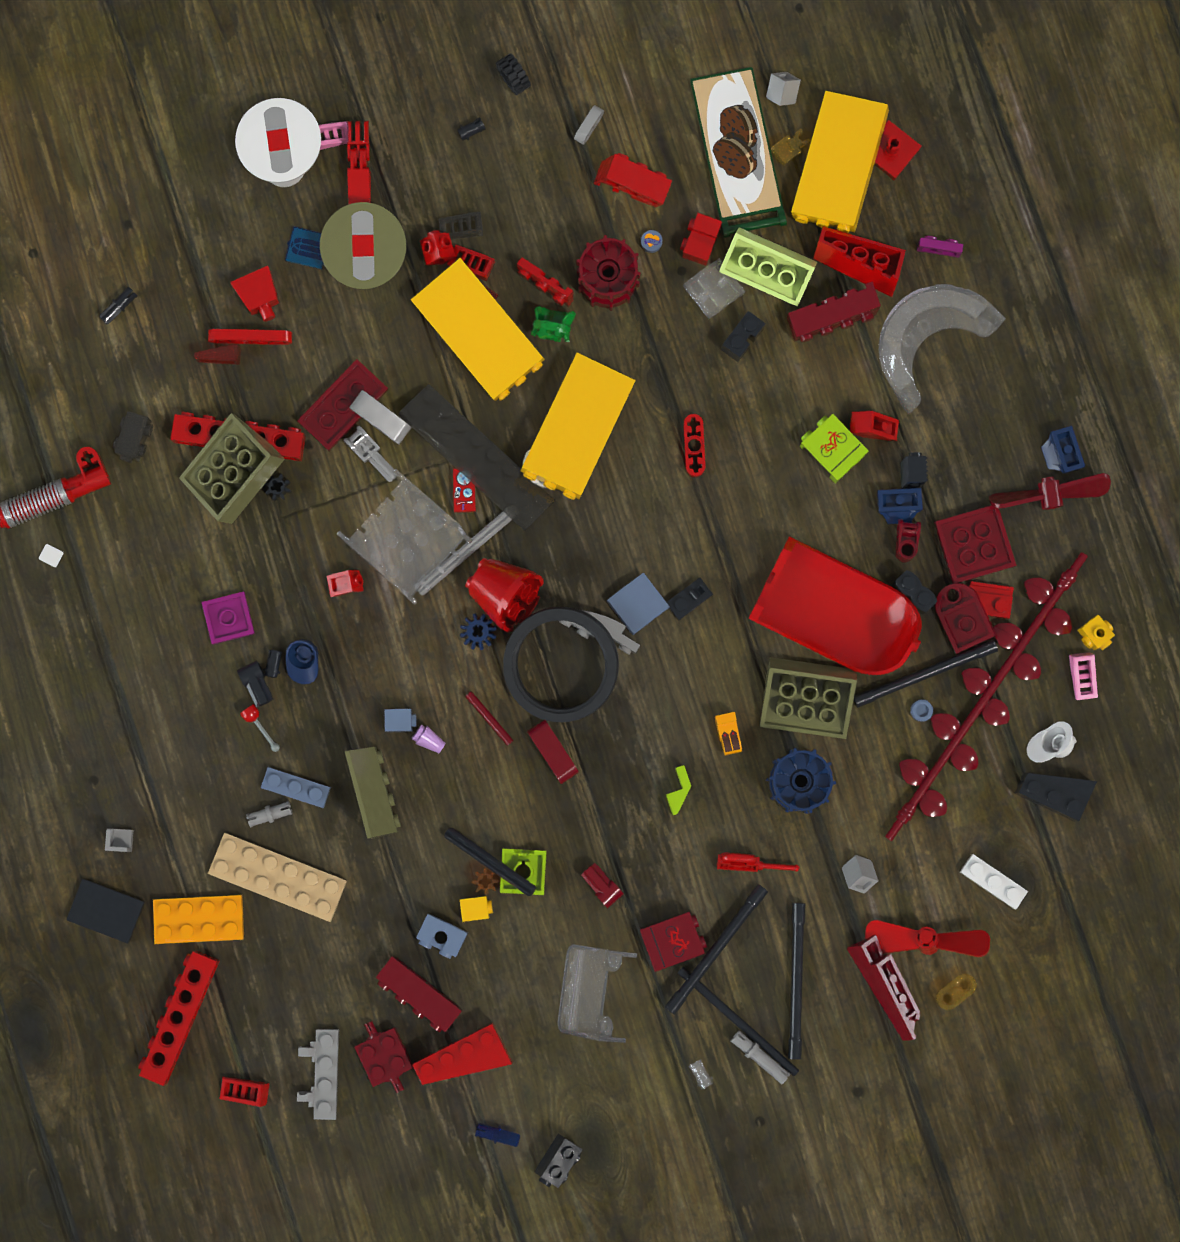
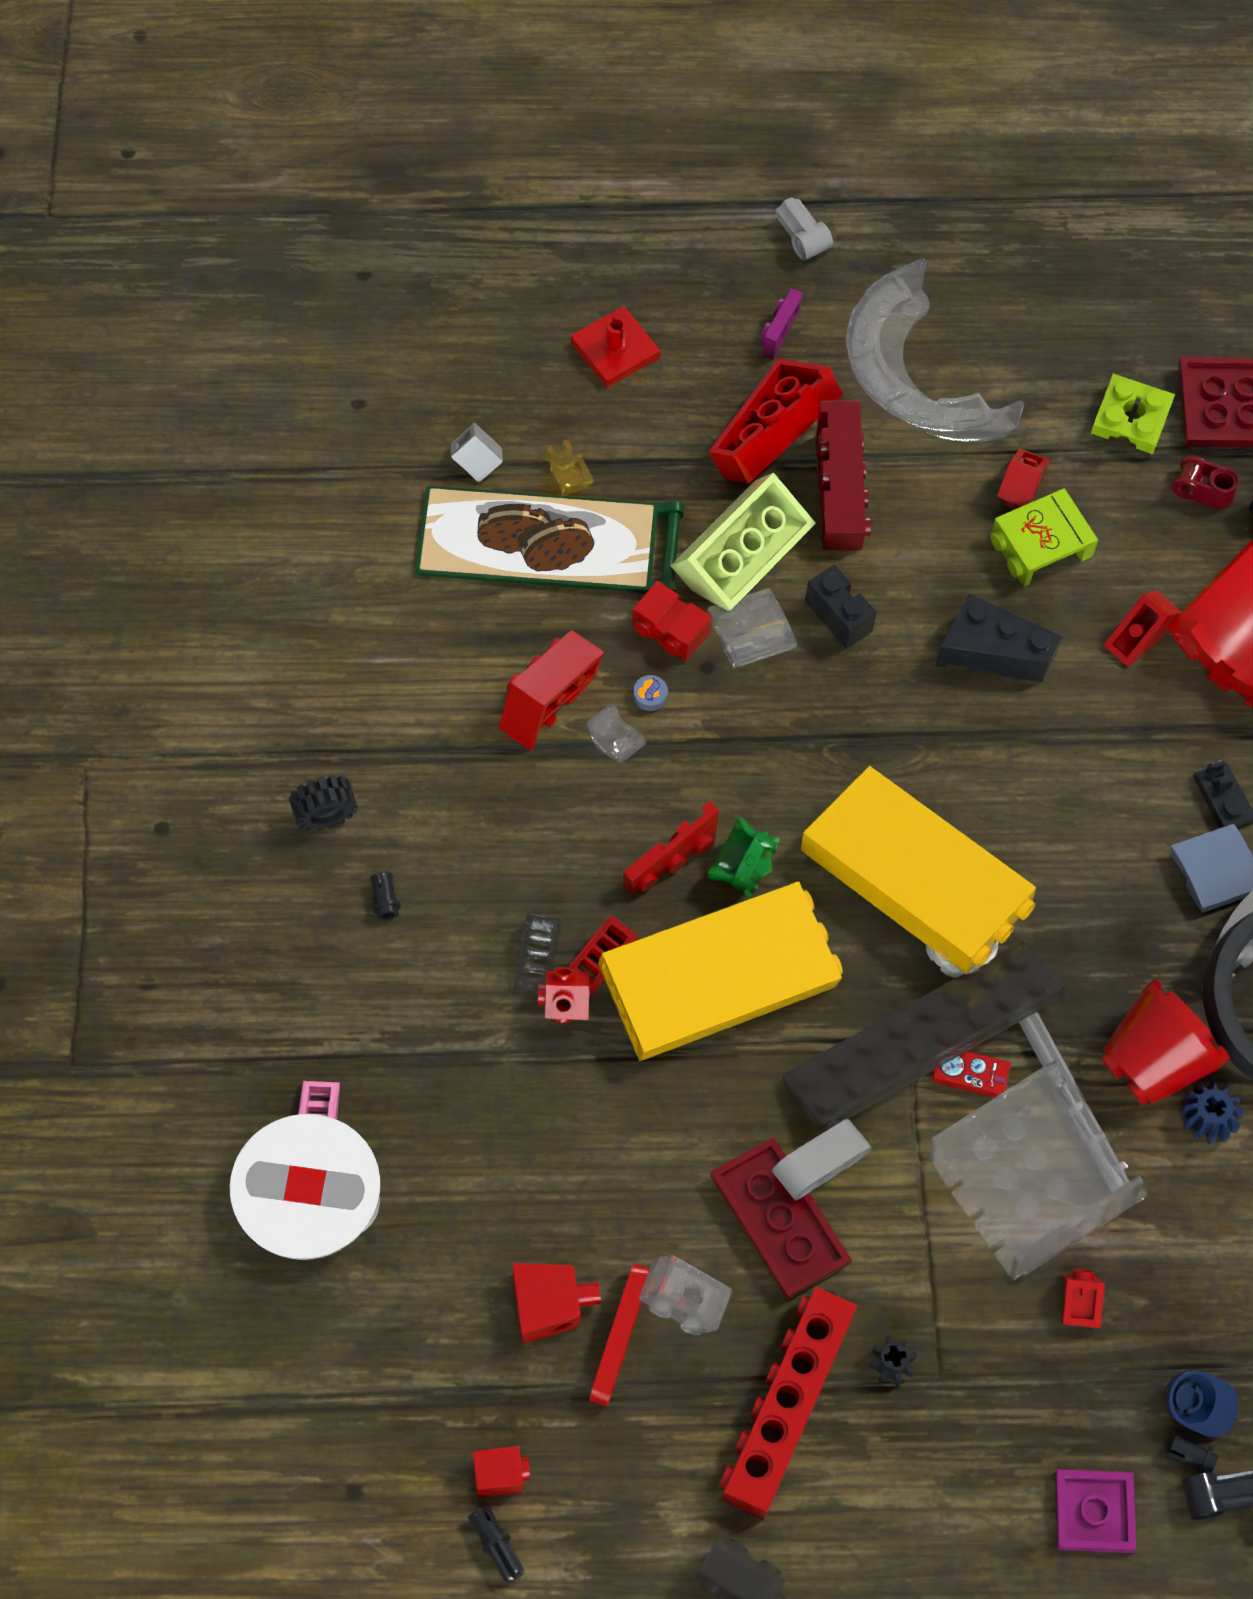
camera: 75 degrees left, 20 degrees down
olive slope [179,413,285,524] -> none
clear red slope [194,344,241,365] -> none
piece [285,226,323,270] -> none
olive piece [320,202,406,290] -> none
light grey connector [343,426,398,482] -> none
red arm [347,121,371,205] -> none
light grey beam [574,105,604,145] -> none
dark red piece [576,235,641,311] -> none
red beam [683,414,705,477] -> none
yellow brick [791,91,889,233] -> none
dark blue slope [877,488,923,524] -> none
black brick [900,452,928,489] -> none
dark red piece [989,473,1111,510] -> none
dark blue slope [1041,426,1085,474] -> none
none -> red brick [473,1446,530,1499]
none -> clear bracket [587,704,646,764]
none -> clear brick [638,1255,733,1335]
none -> light grey piece [775,197,833,261]
none -> black wedge [936,594,1062,682]
none -> lime brick [1091,374,1175,454]
none -> red slope [1103,591,1181,667]

